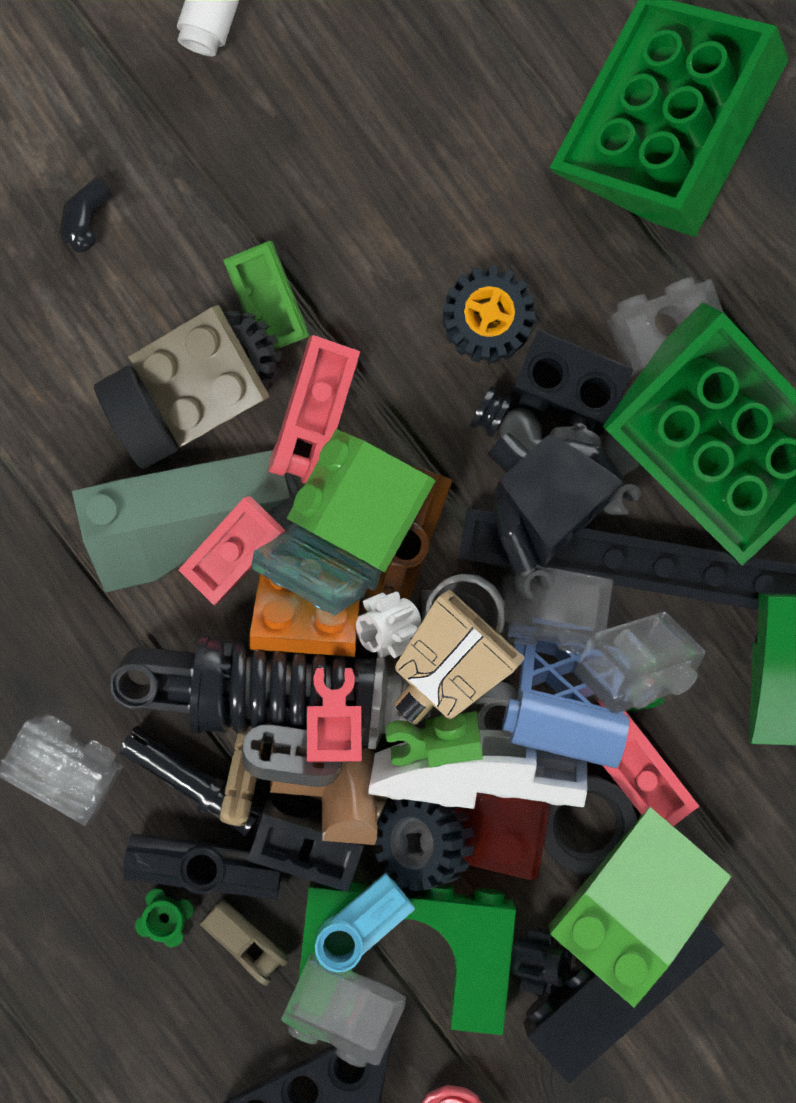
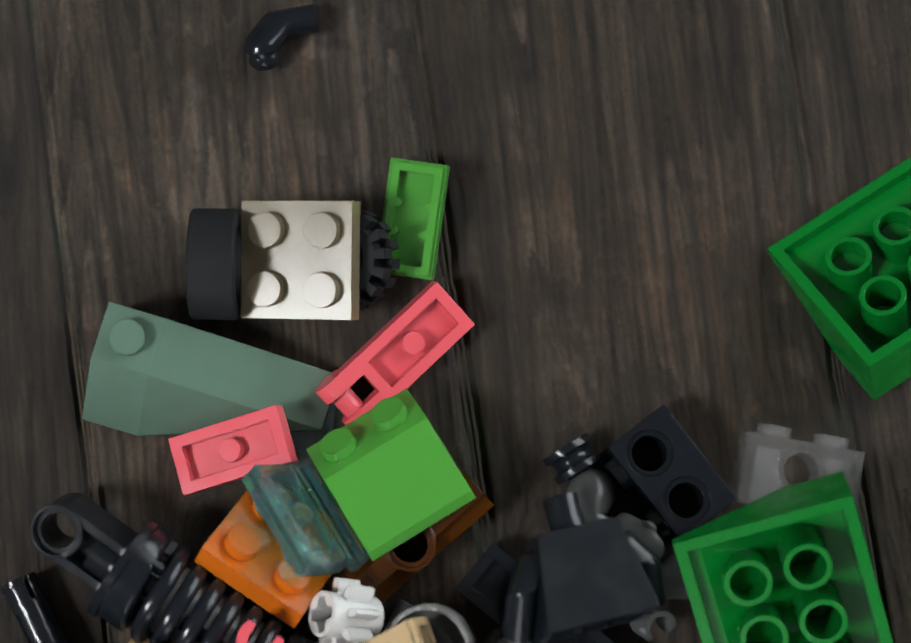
camera: 10 degrees right, 5 degrees down
black wheel [443,266,536,364] -> none

